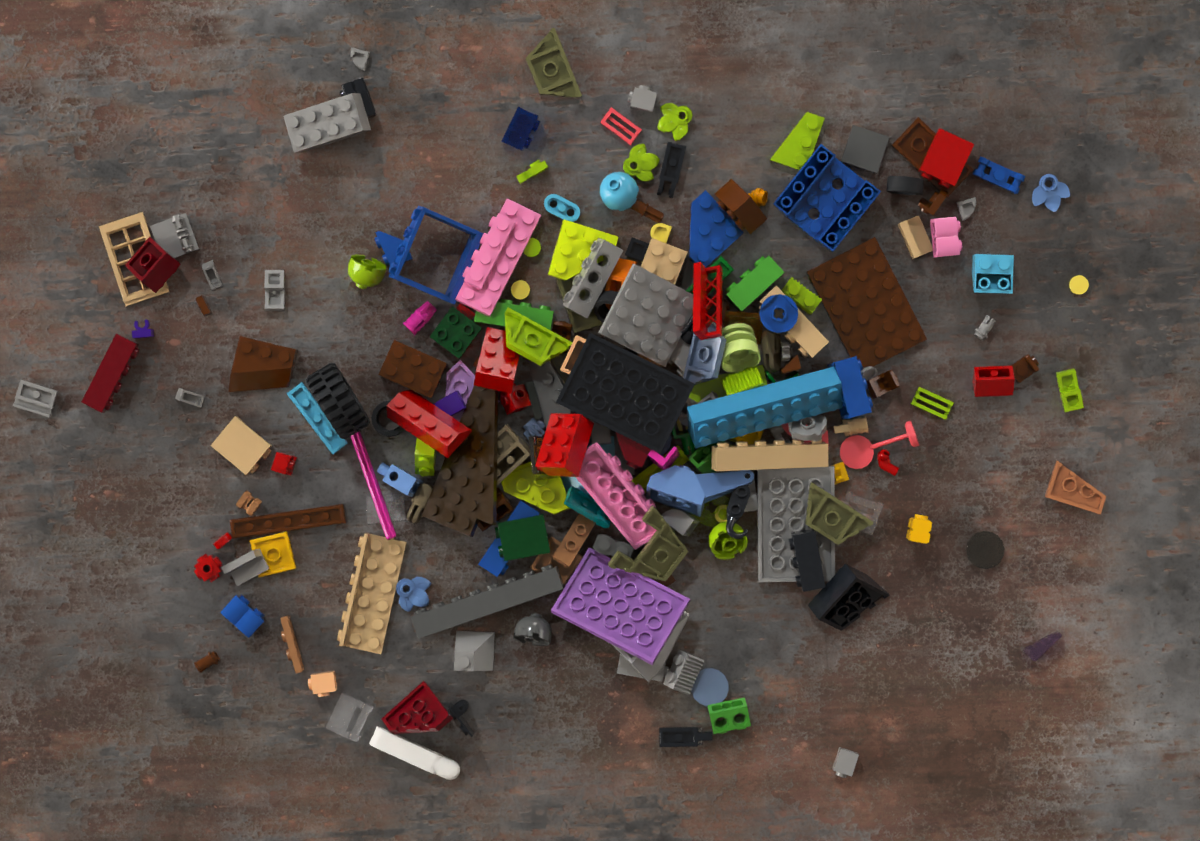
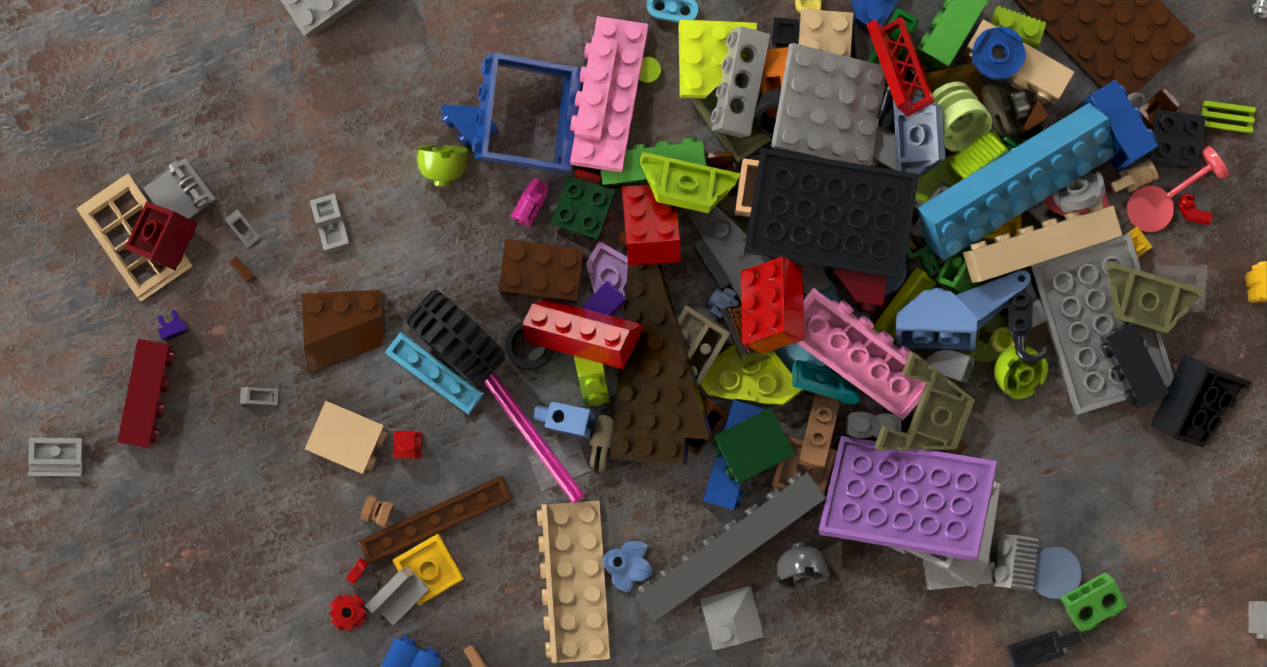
camera: 20 degrees left, 5 degrees down
red brick [499,383,531,415] -> none
light yellow tile [511,280,530,300] -> none
dark pink panel [648,446,680,470] -> none
none -> black hinge [1150,109,1205,168]

